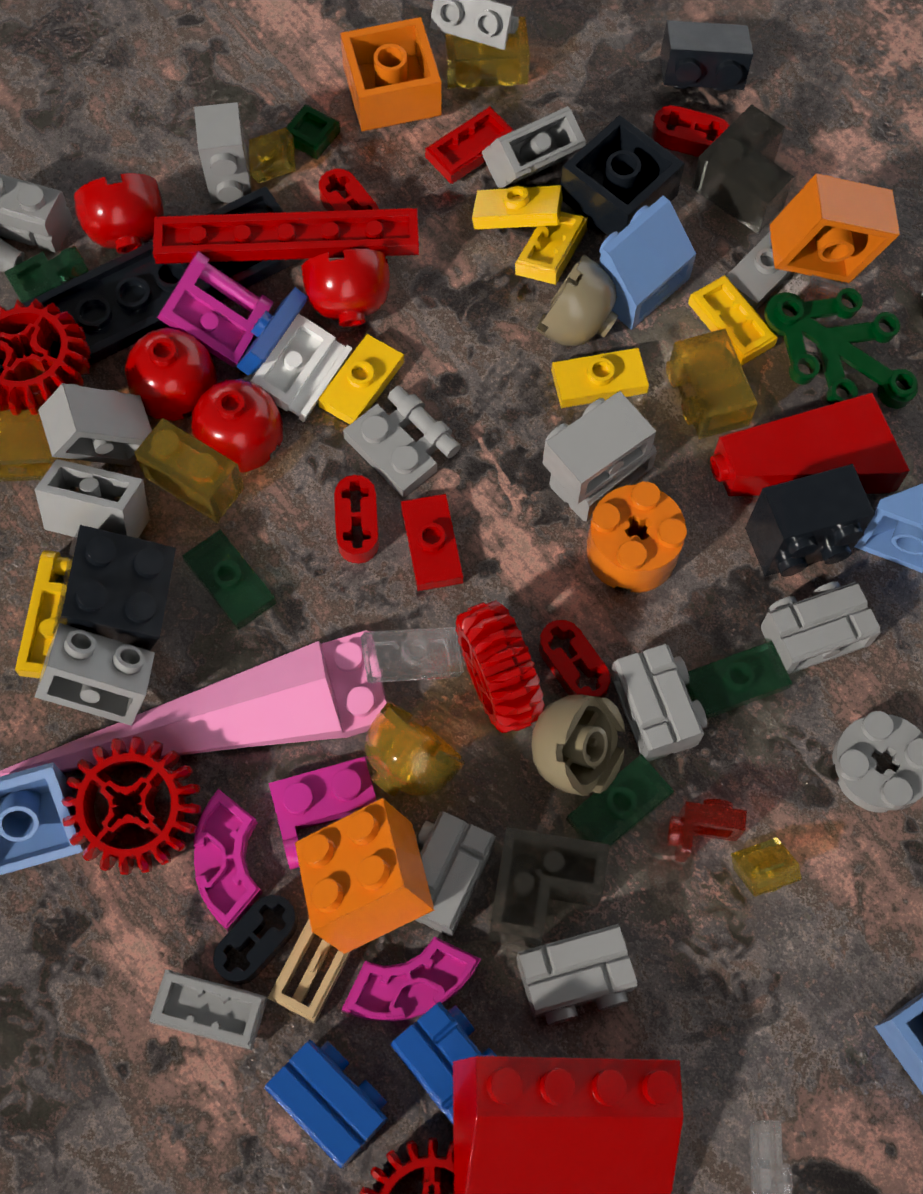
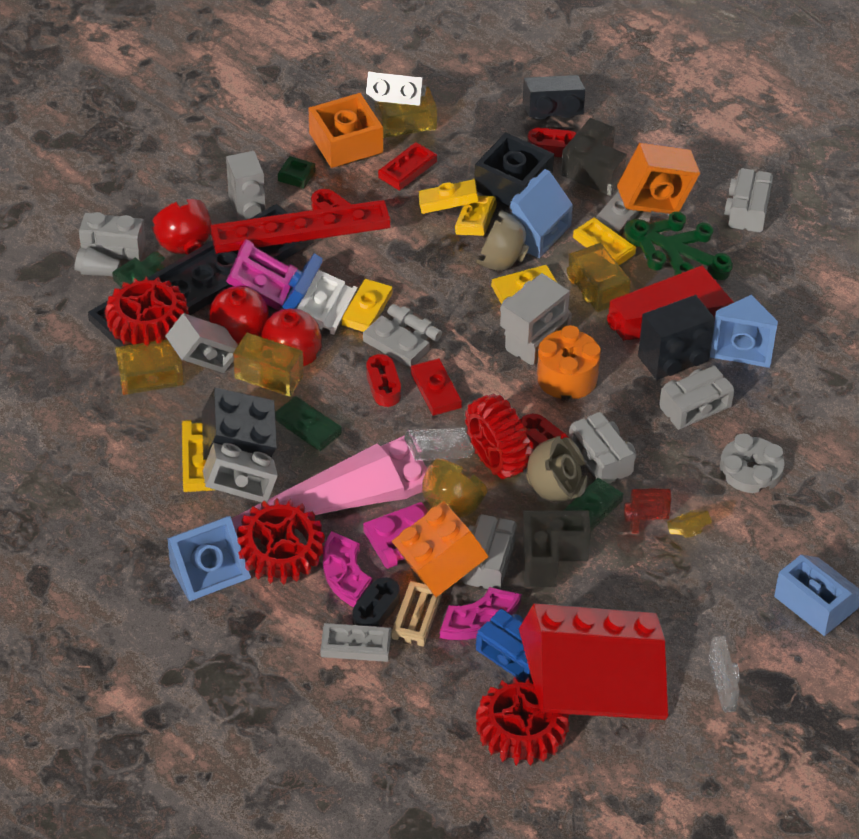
camera: 10 degrees left, 20 degrees down
light grey brick [35,459,150,538] -> none
clear yellow plate [249,127,295,183] -> none
blue brick [264,1039,389,1169] -> none
red cylinder [301,249,390,327] -> none
light grey brick [482,106,586,189] -> none
light grey brick [516,924,638,1025] -> none
clear green plate [685,641,792,719] -> none

